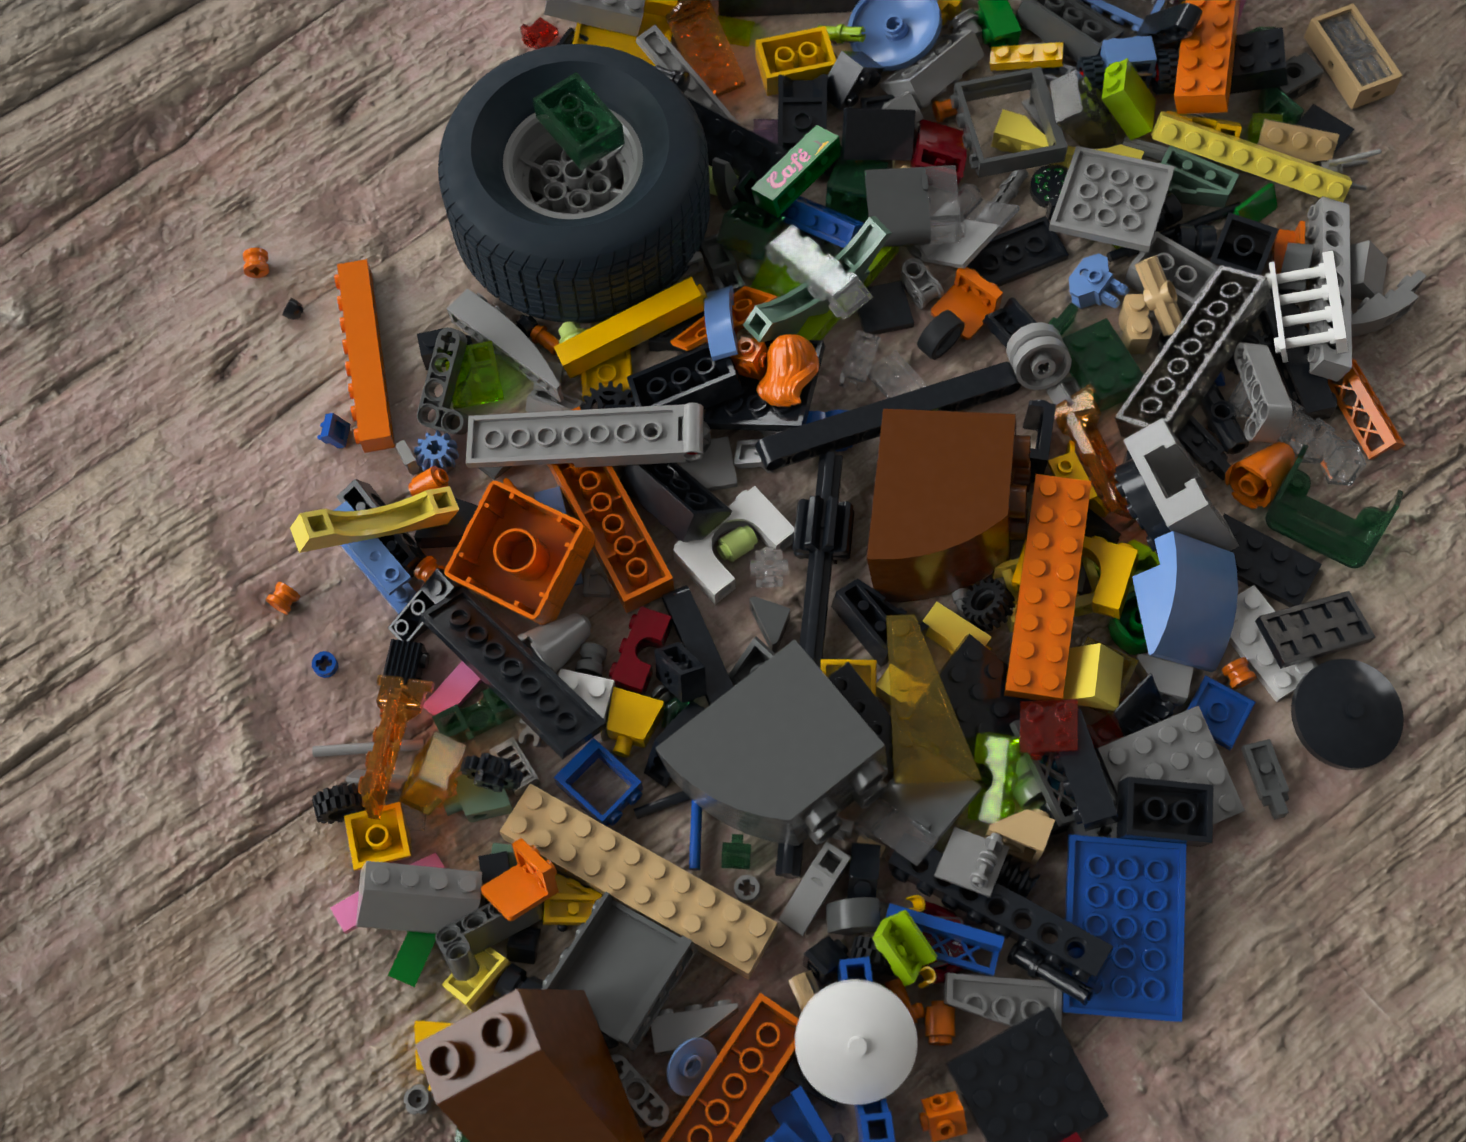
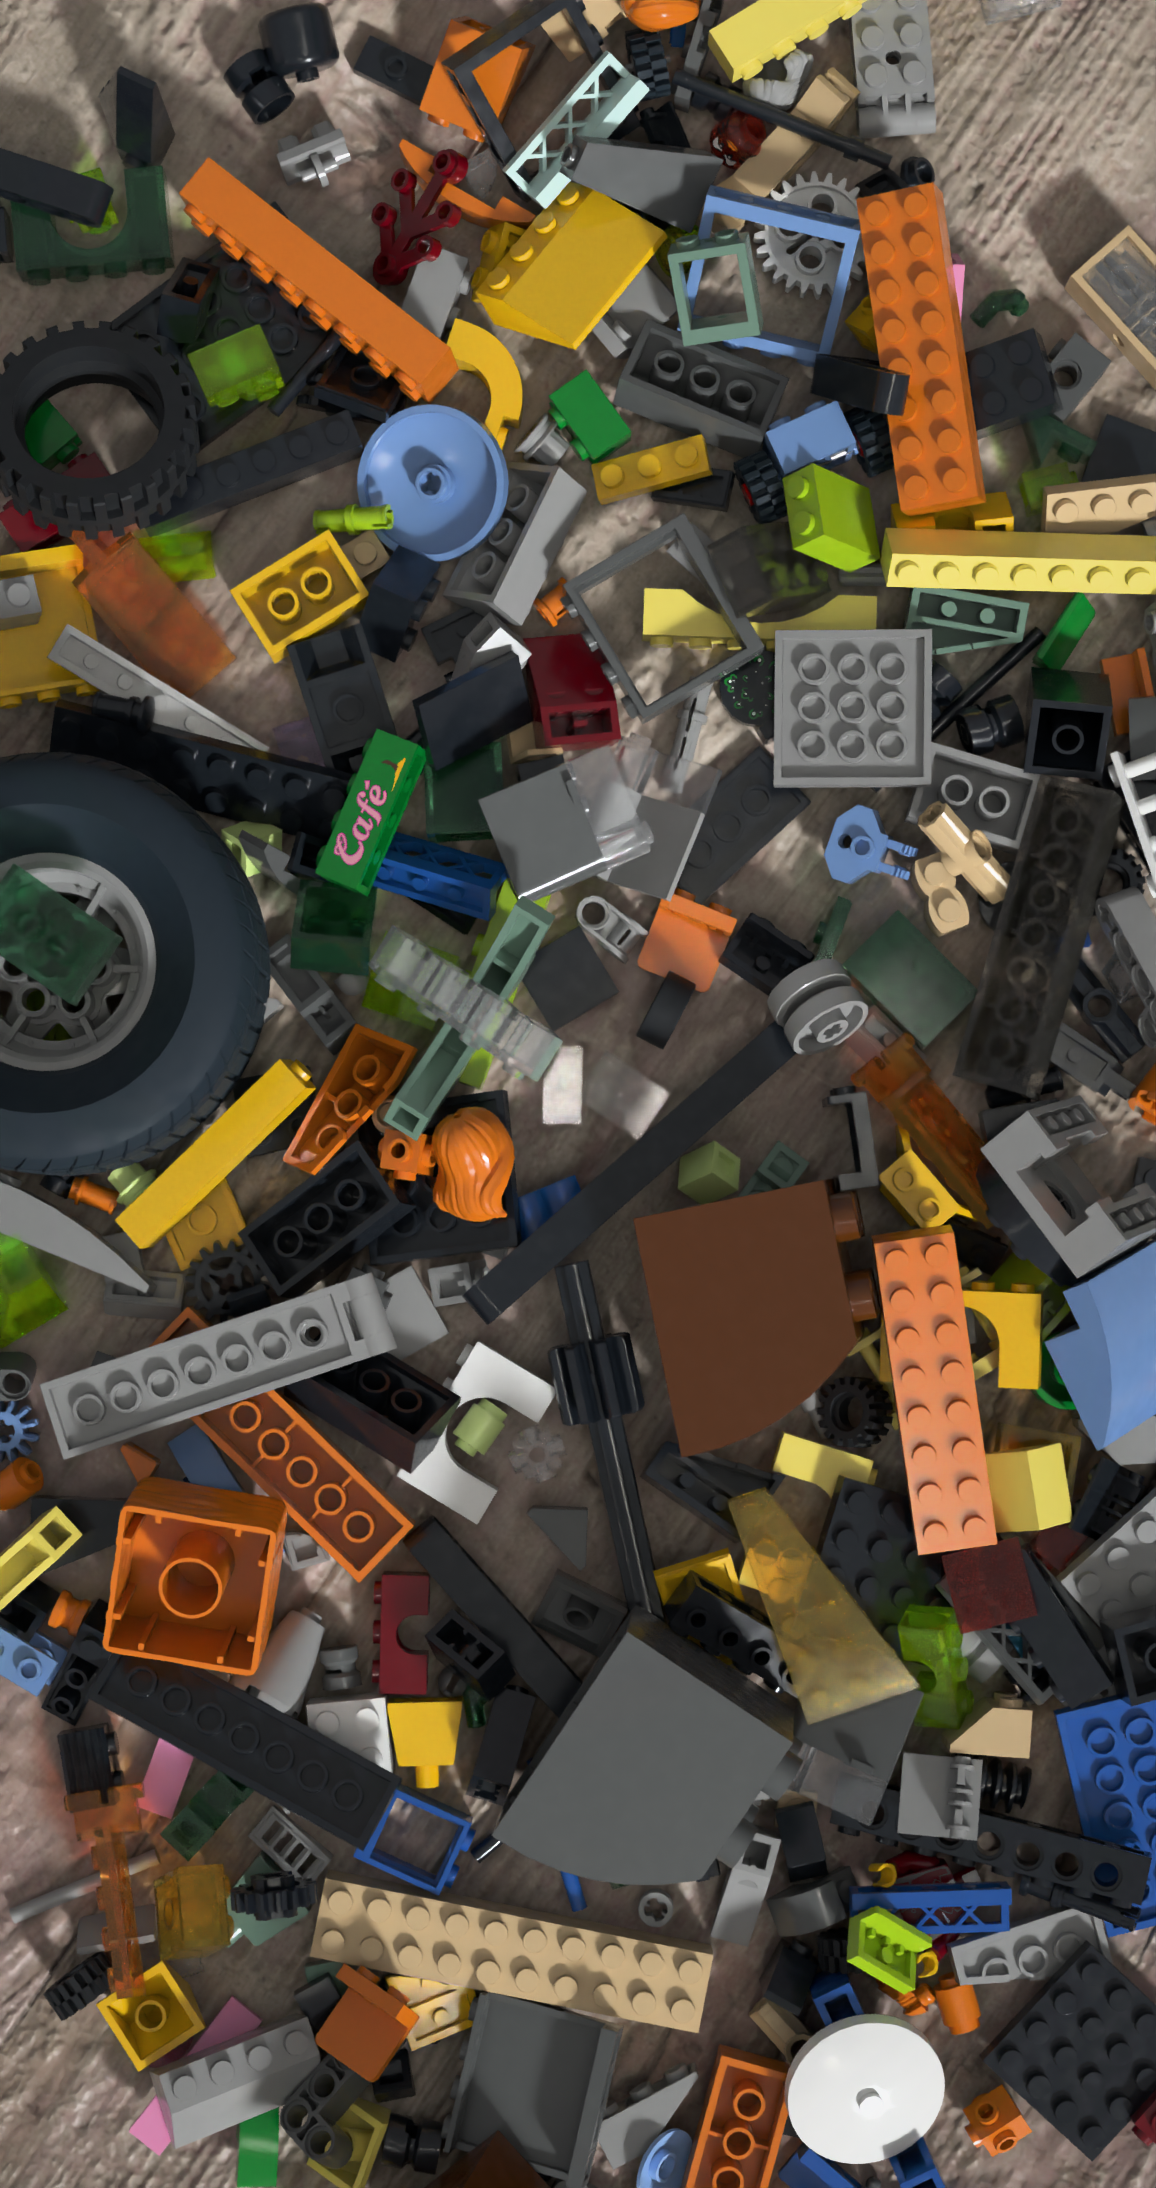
camera: 20 degrees left, 20 degrees up
medium blue slope [704,285,738,361] -> none

